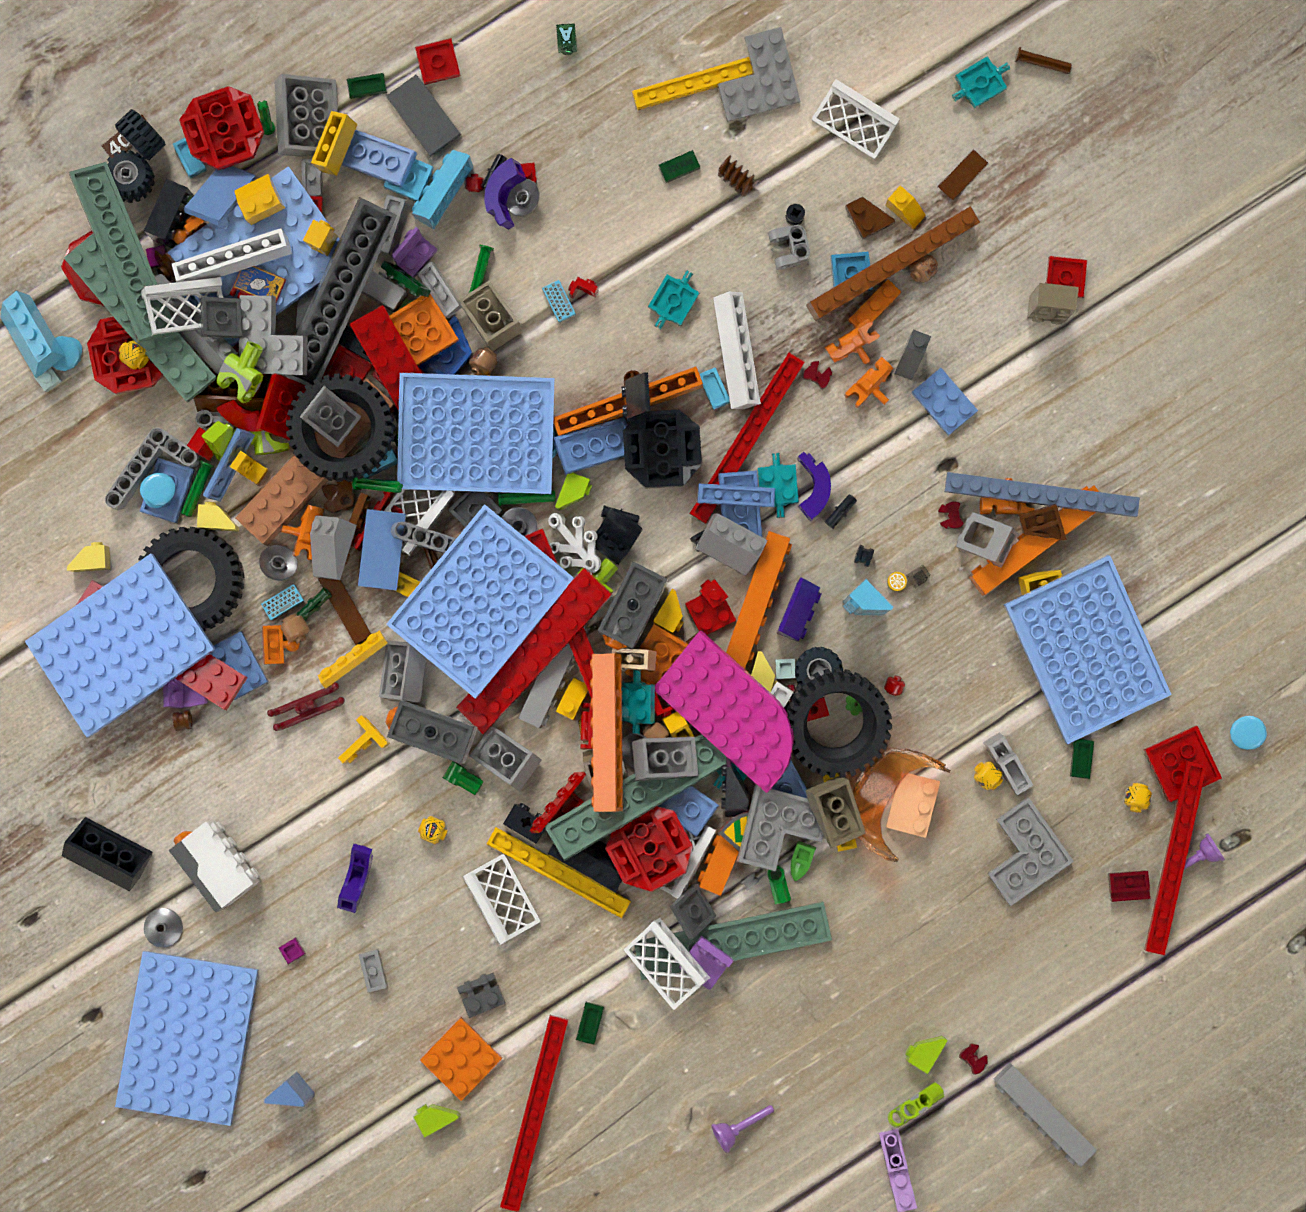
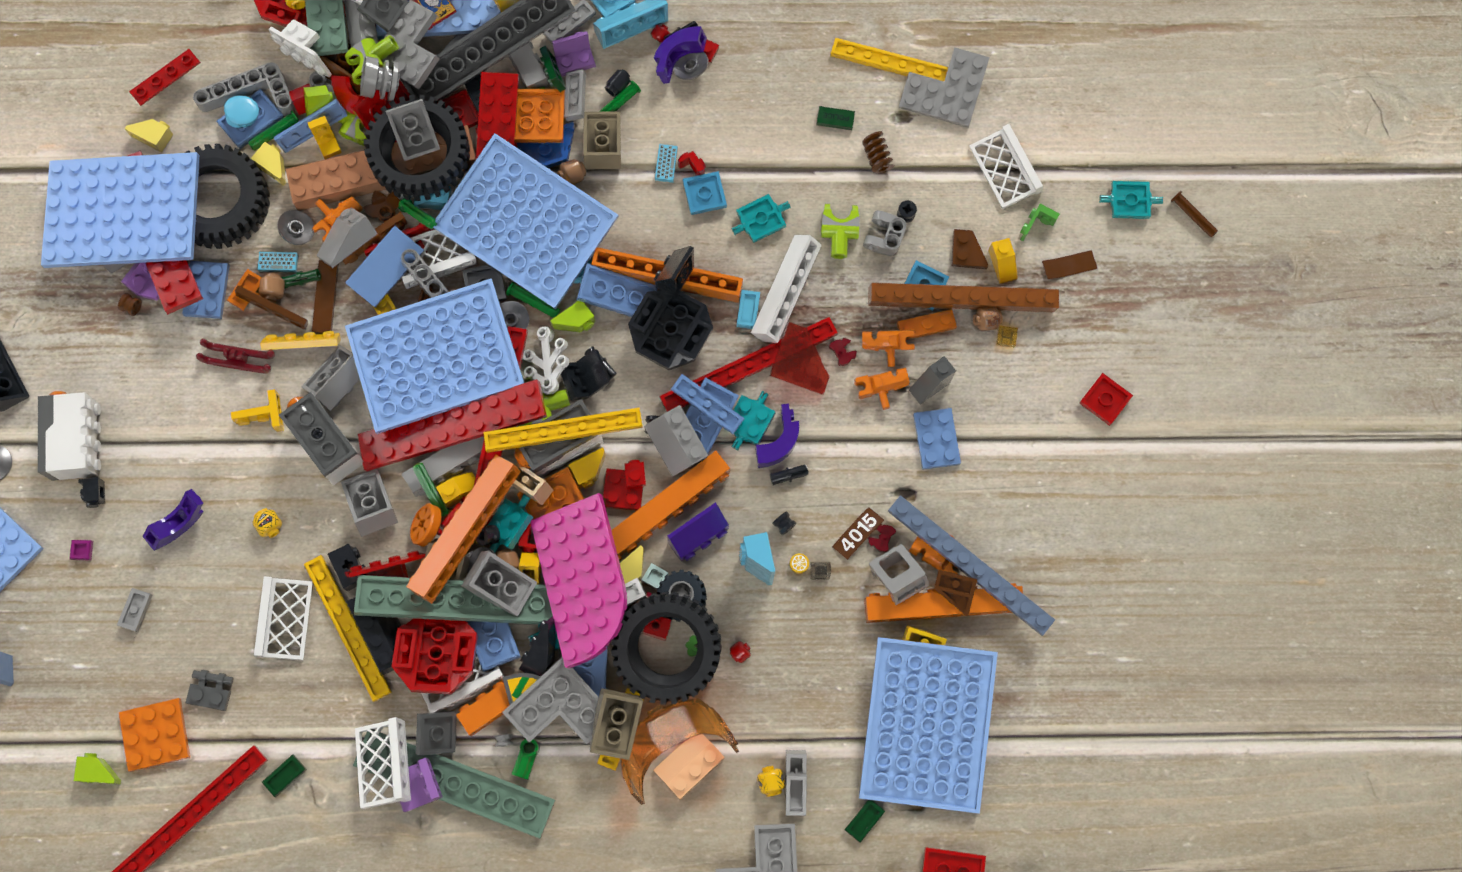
camera: 25 degrees right, 10 degrees down
green piece [442,761,484,795] -> none
bright green plate [790,841,816,881] -> none
dark tan brick [1027,283,1079,325] -> none
none -> black brick [78,477,105,508]
none -> red bracket [129,49,201,106]
none -> reddish brown tile [235,285,308,330]
none -> white bracket [268,19,332,77]
none -> light grey wheel [360,56,400,101]
none -> orange wheel [410,503,441,547]
none -> green axle [412,463,450,517]
none -> black wheel [476,525,500,546]
none -> yellow tile [483,407,643,453]
none -> black brick [604,69,631,97]
none -> dark azure plate [683,171,727,215]
none -> clear red plate [769,322,829,395]
none -> lime connector [821,204,860,259]
none -> reddish brown sticker [832,507,884,560]
none -> clear yellow tile [996,325,1018,348]
none -> bright green bracket [1020,203,1060,241]

